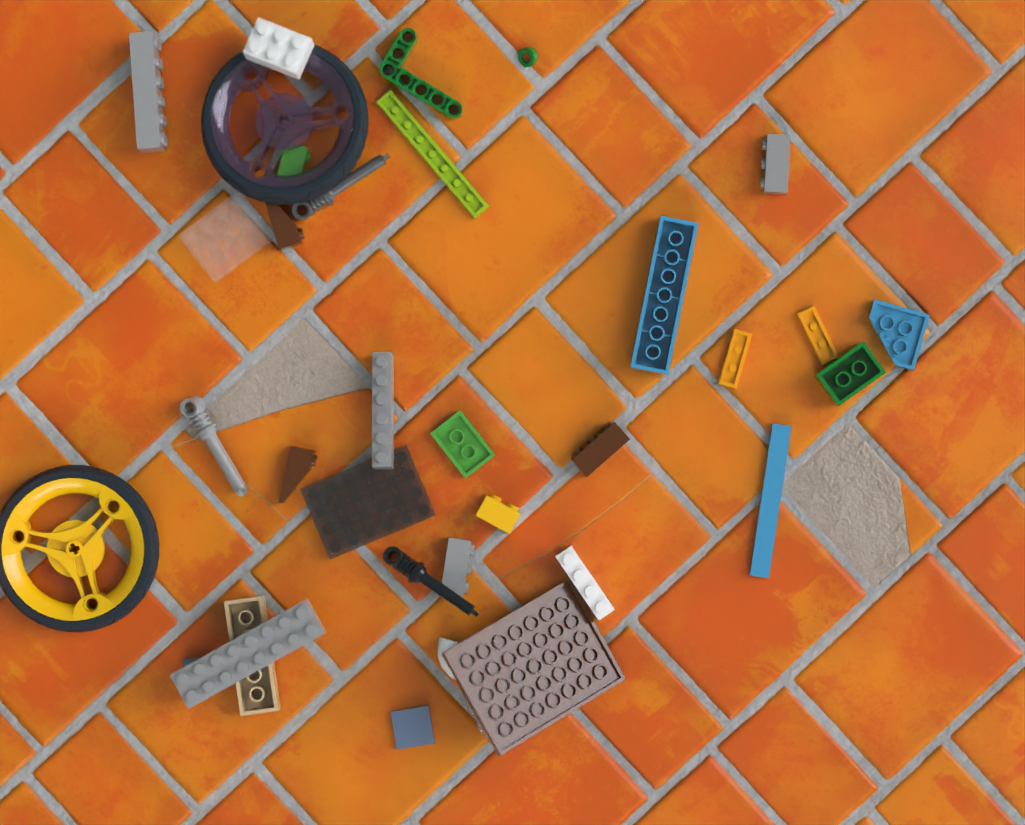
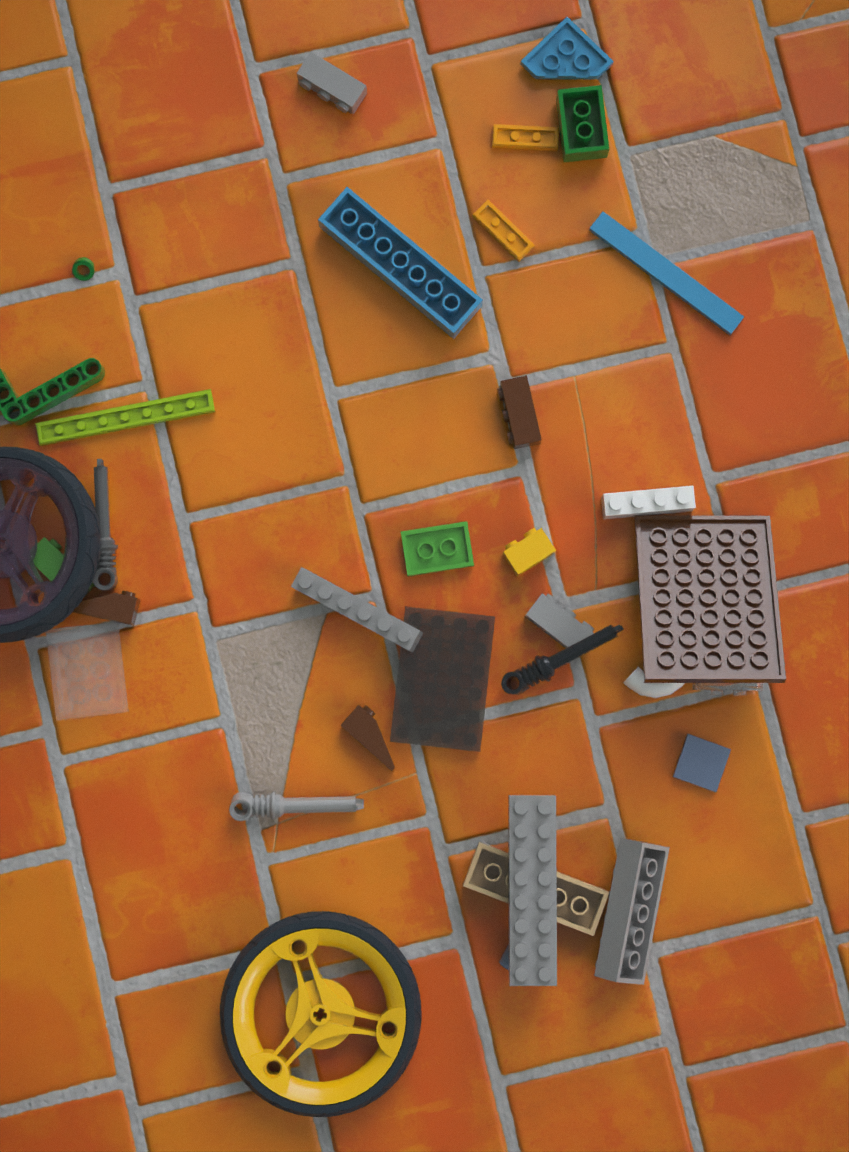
camera: 65 degrees left, 5 degrees down
none -> light grey brick [594,838,670,985]

